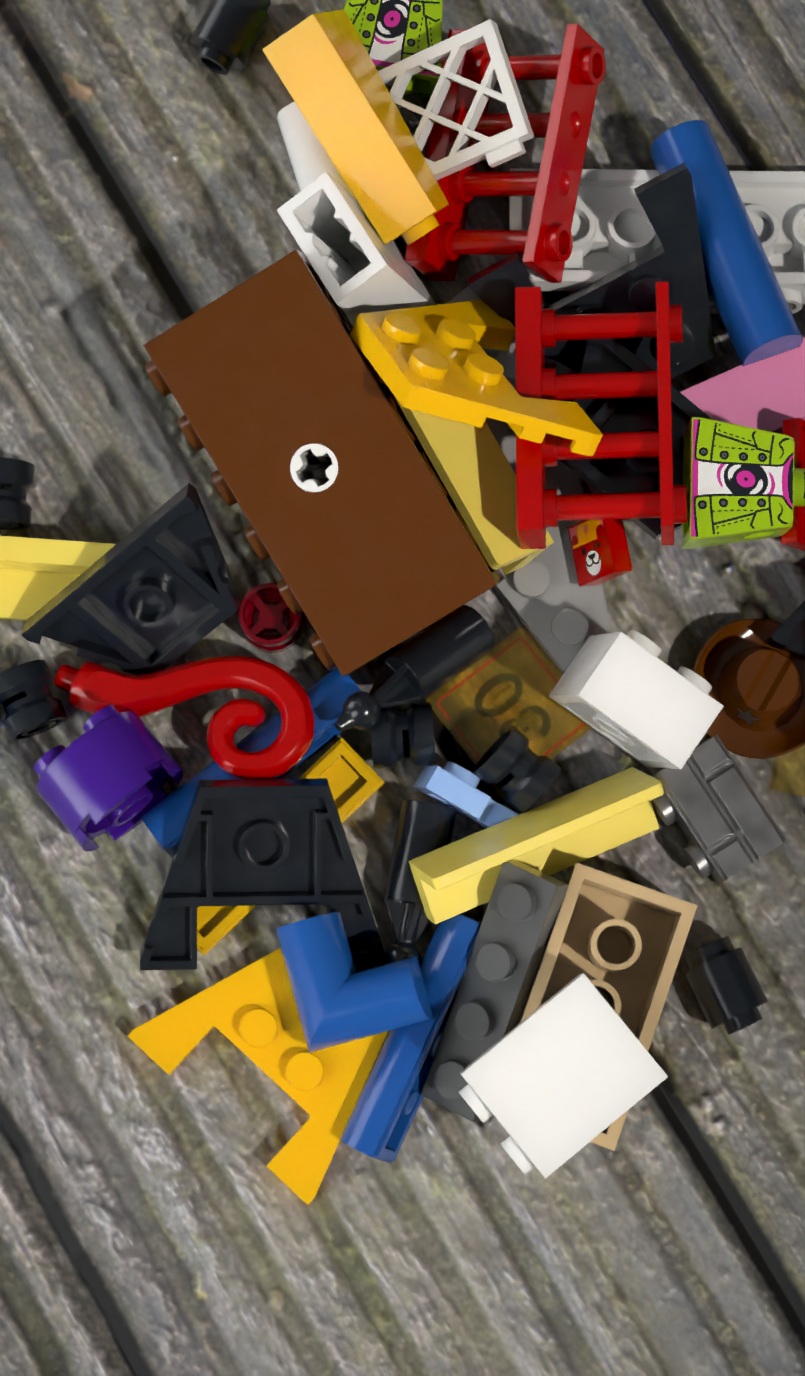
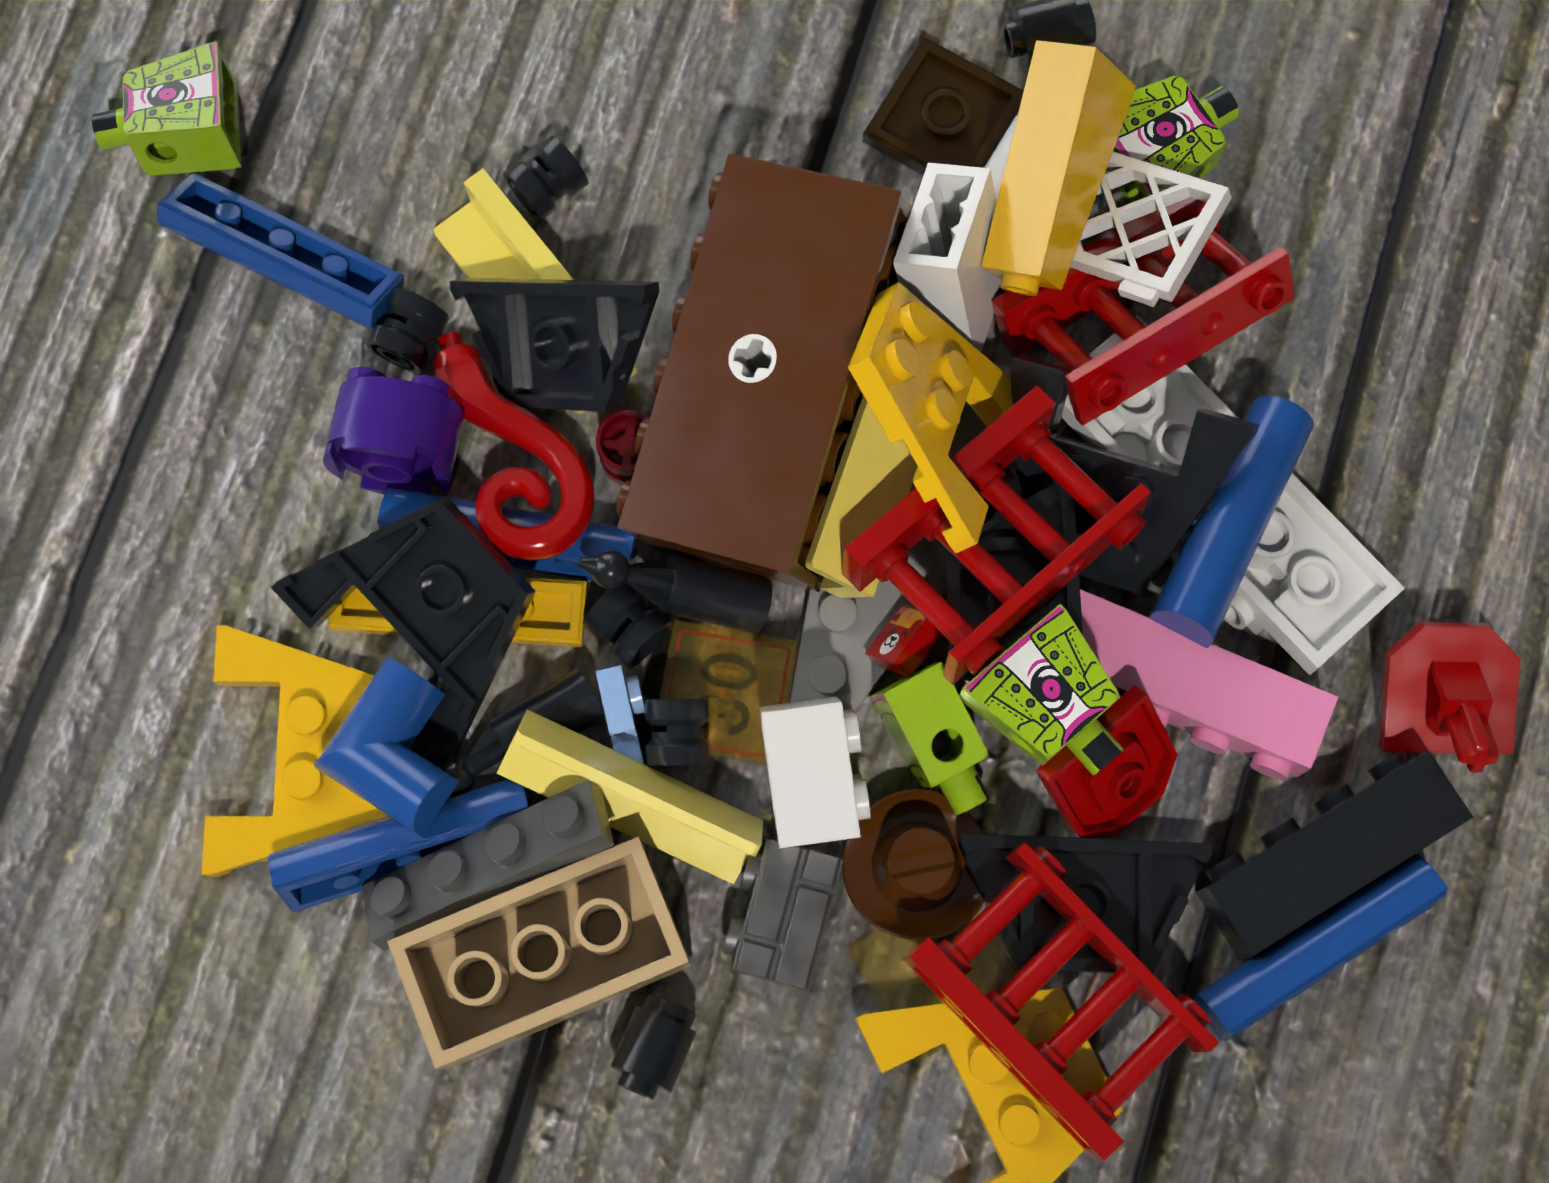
camera: 50 degrees right, 5 degrees down
white brick [459,973,668,1179] -> none
none -> dark brown plate [862,37,1024,176]
none -> lime torso [868,662,990,815]

